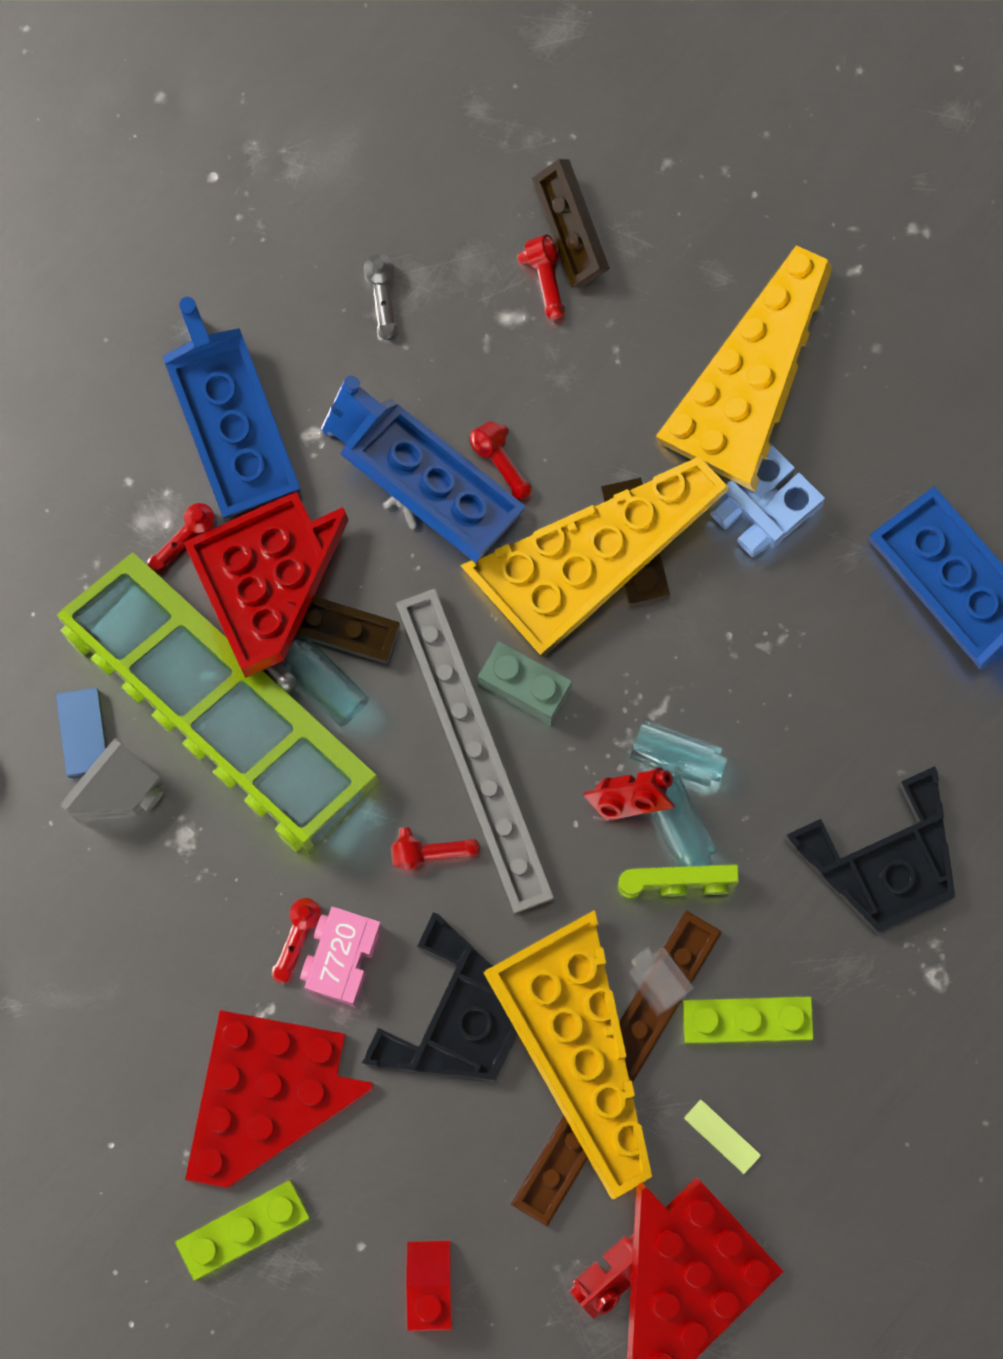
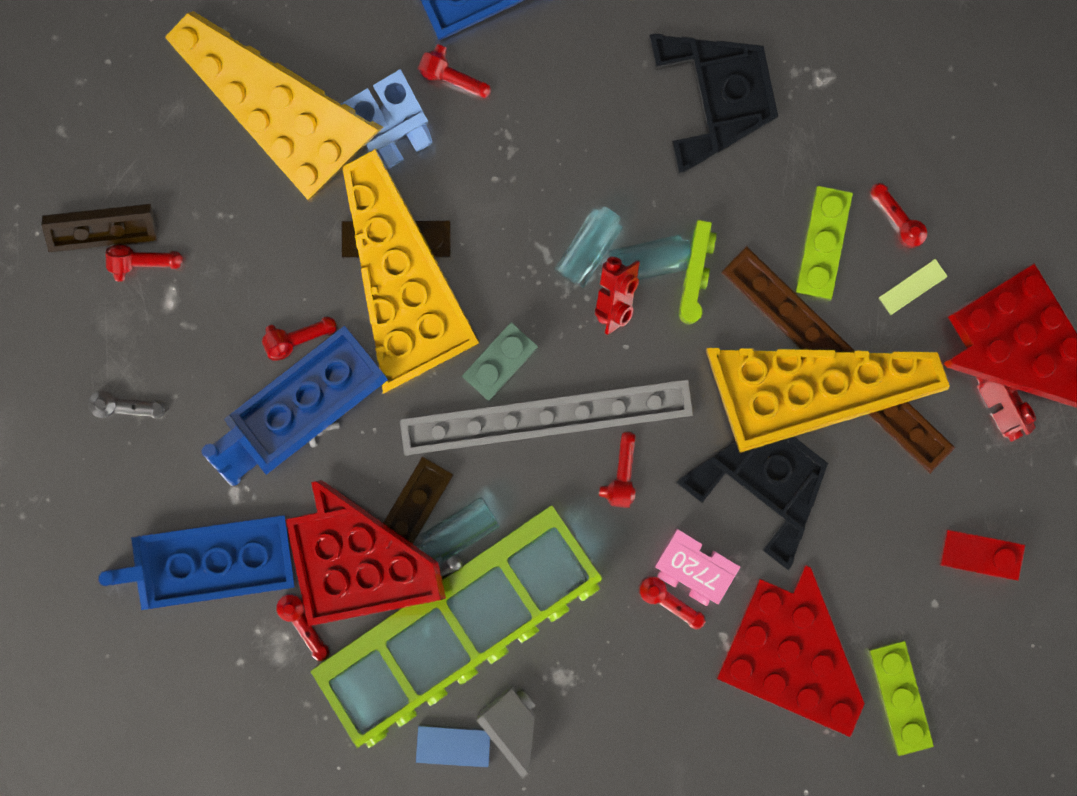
camera: 80 degrees left, 10 degrees up
clear brick [628,947,694,1017] -> none
none -> red piece [417,44,491,99]
none -> red piece [871,183,927,249]

